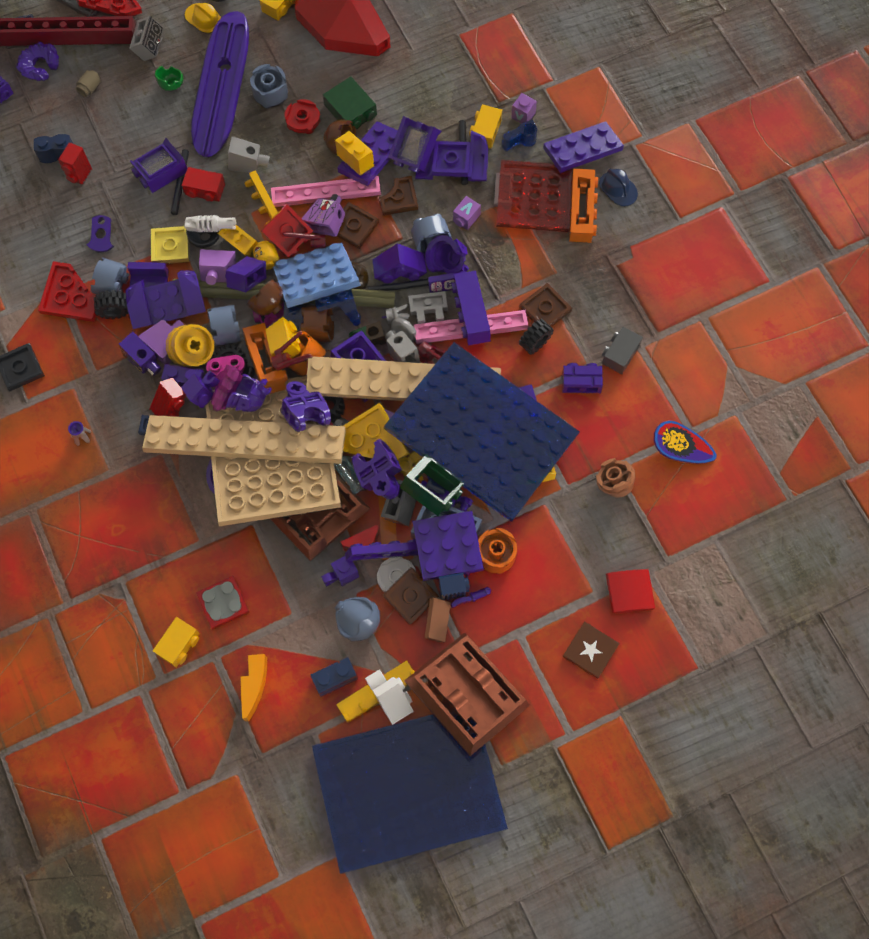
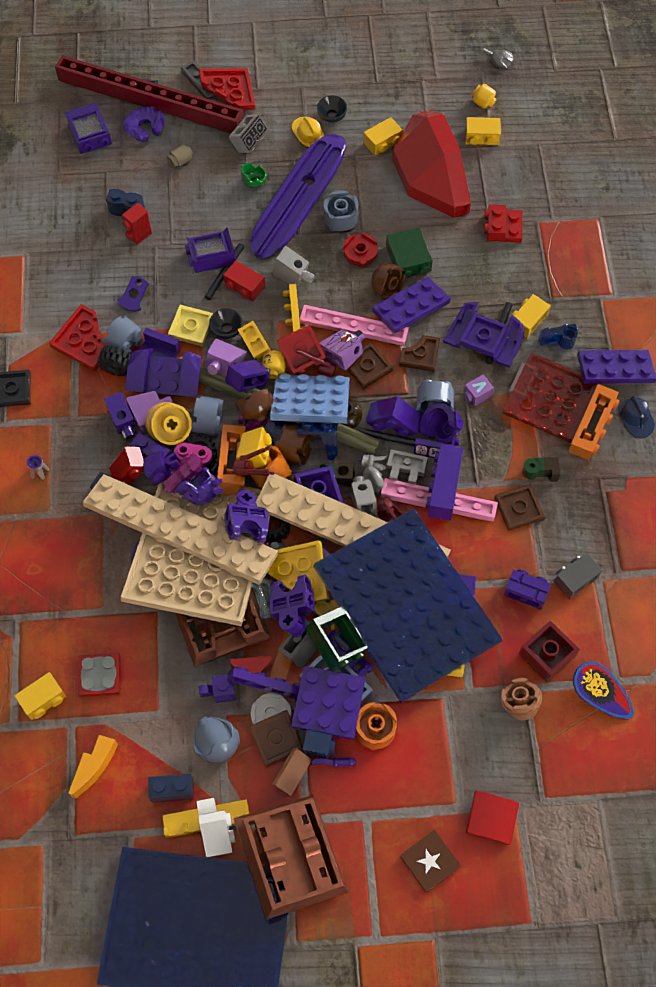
camera: 20 degrees right, 5 degrees down
white hinge [184,215,236,232] -> none
yellow brick [335,131,374,175] -> none
dark purple window [388,116,442,173] -> none
medium lavender brick [511,93,537,126] -> none
black tyre [519,319,554,355] -> none
none -> red plate [484,204,523,243]
none -> dark red brick [519,620,580,683]
none -> leg [522,457,560,482]

